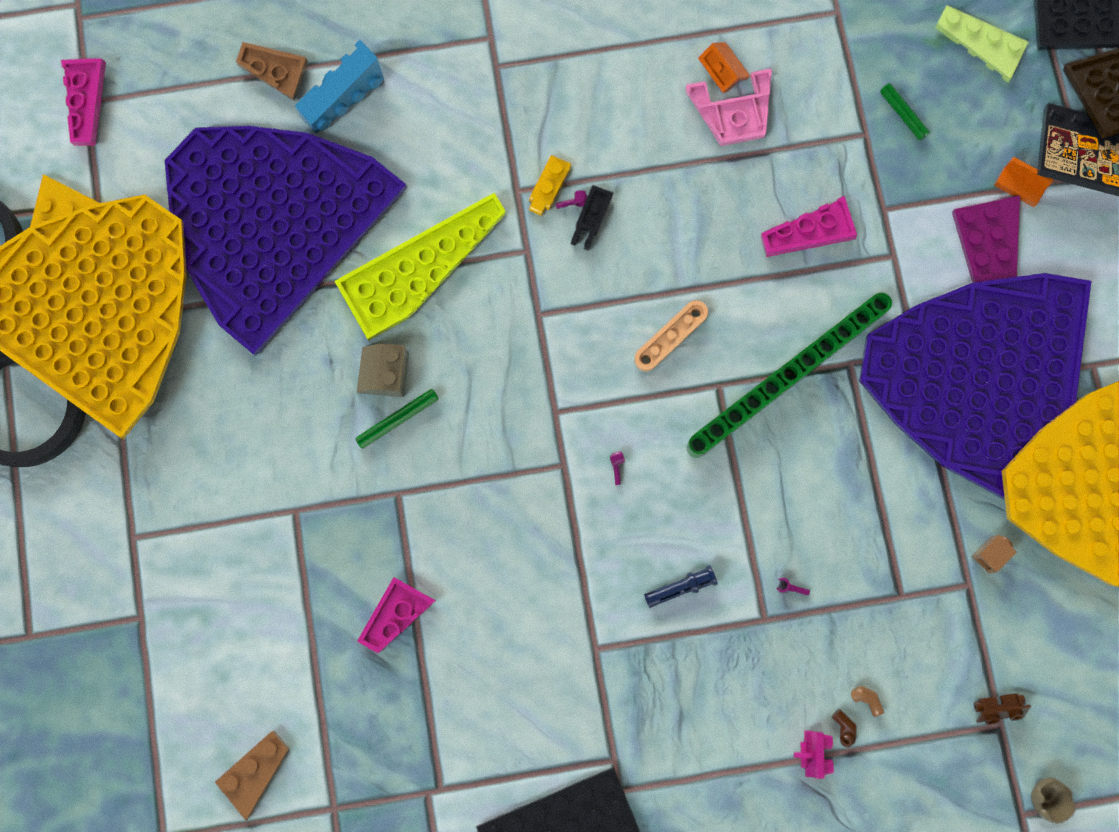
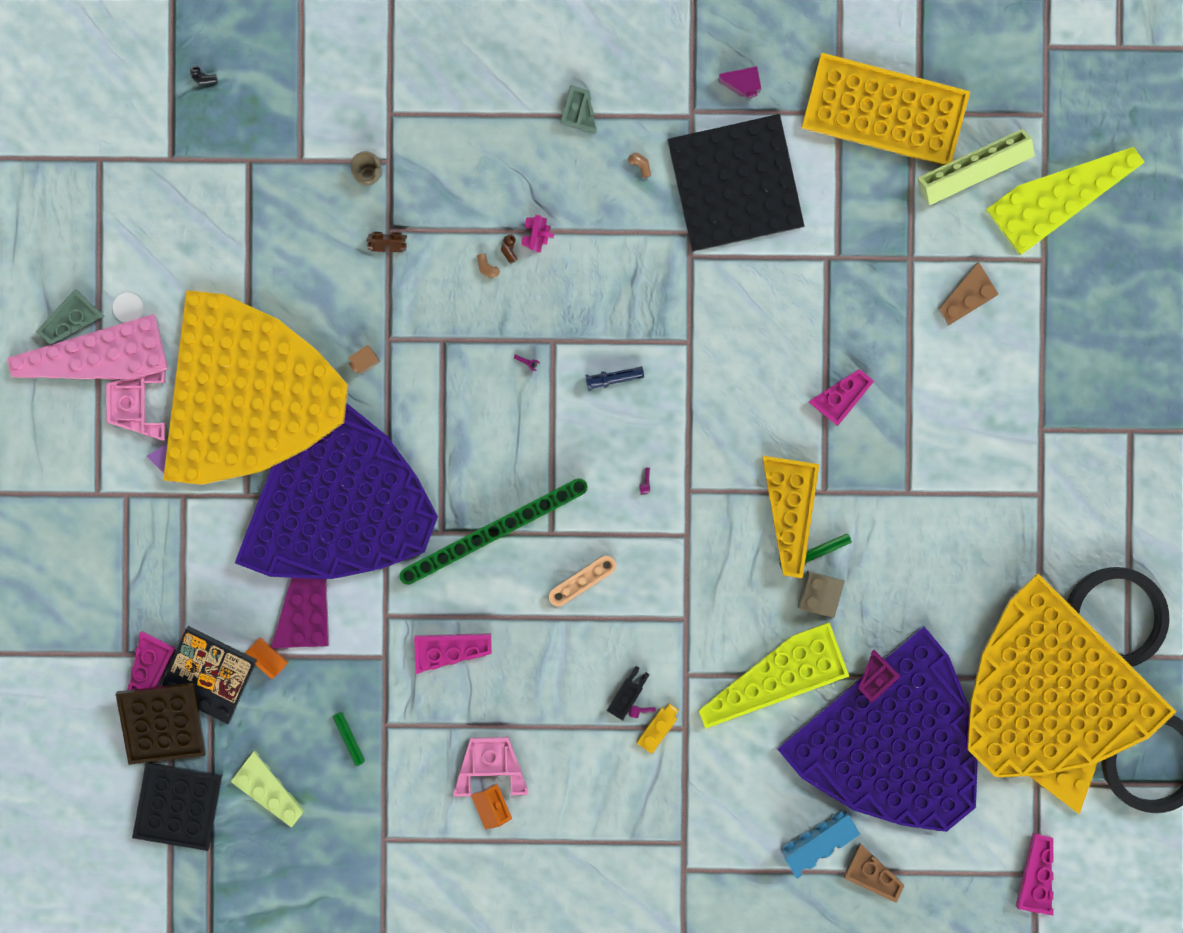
camera: 175 degrees left, 10 degrees up
none -> yellow wing [762,455,820,579]
none -> magenta wing [858,650,900,703]

